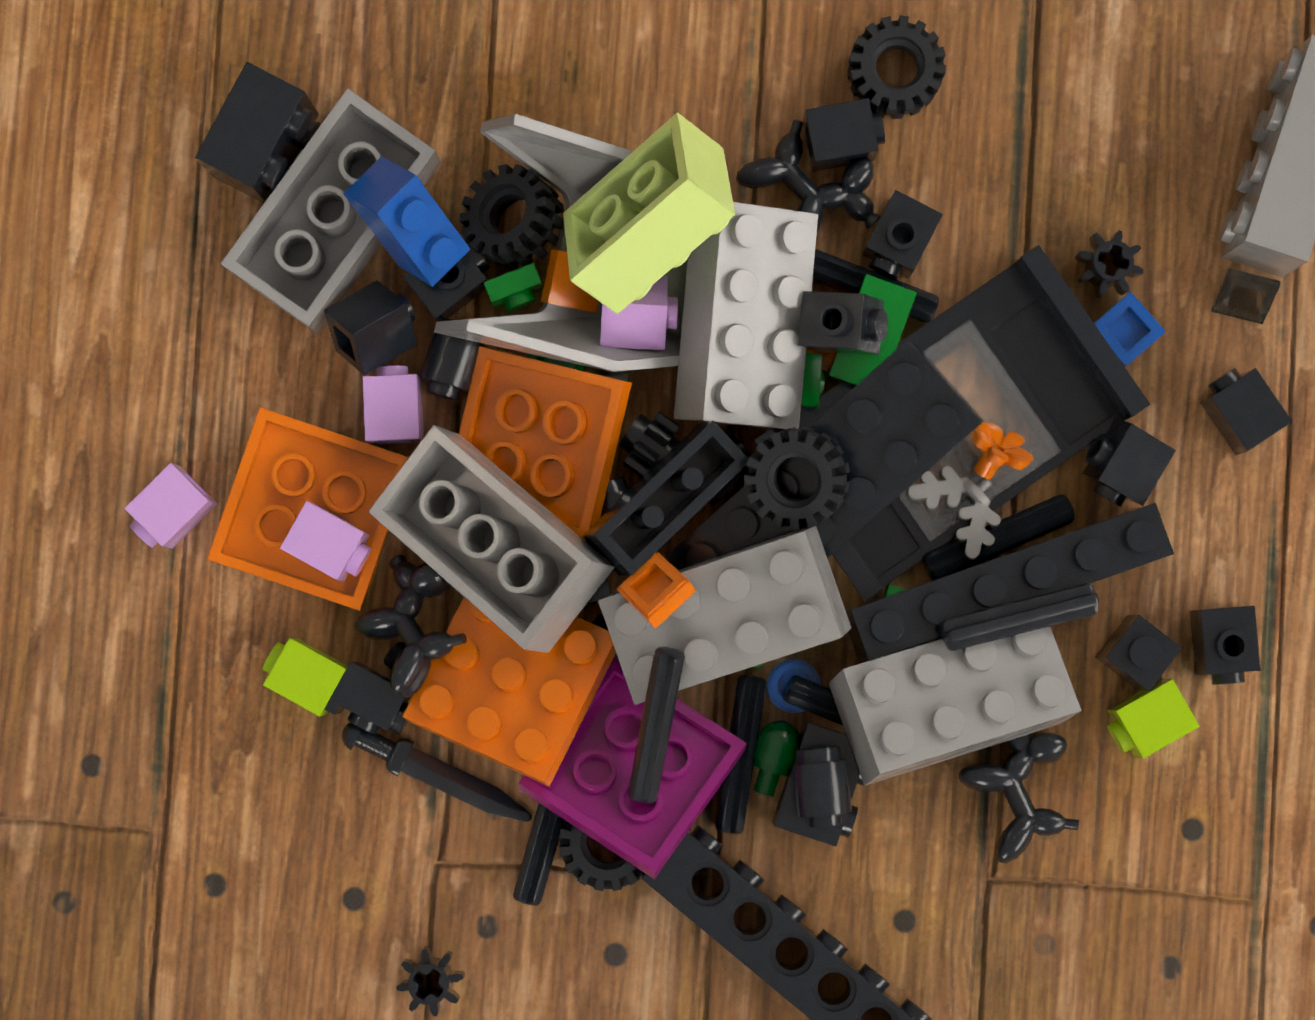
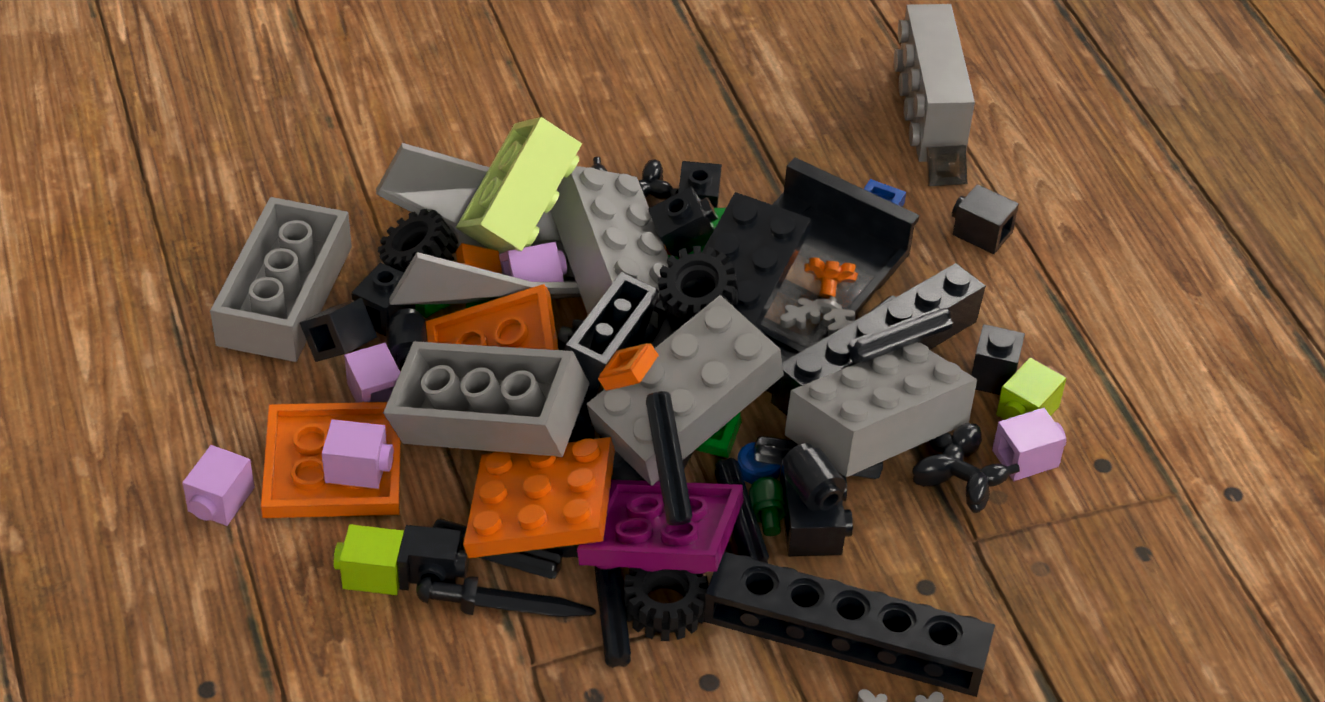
camera: 25 degrees left, 40 degrees down
black brick [195,62,320,204] -> none
blue brick [343,156,470,287] -> none
black piece [354,555,467,698] -> none
black brick [802,98,885,172] -> none
black tyre [847,15,946,119] -> none
black gear [1075,230,1144,298] -> none
black brick [1083,418,1176,507] -> none
black brick [1190,606,1261,685] -> none
none -> lavender brick [992,408,1066,481]

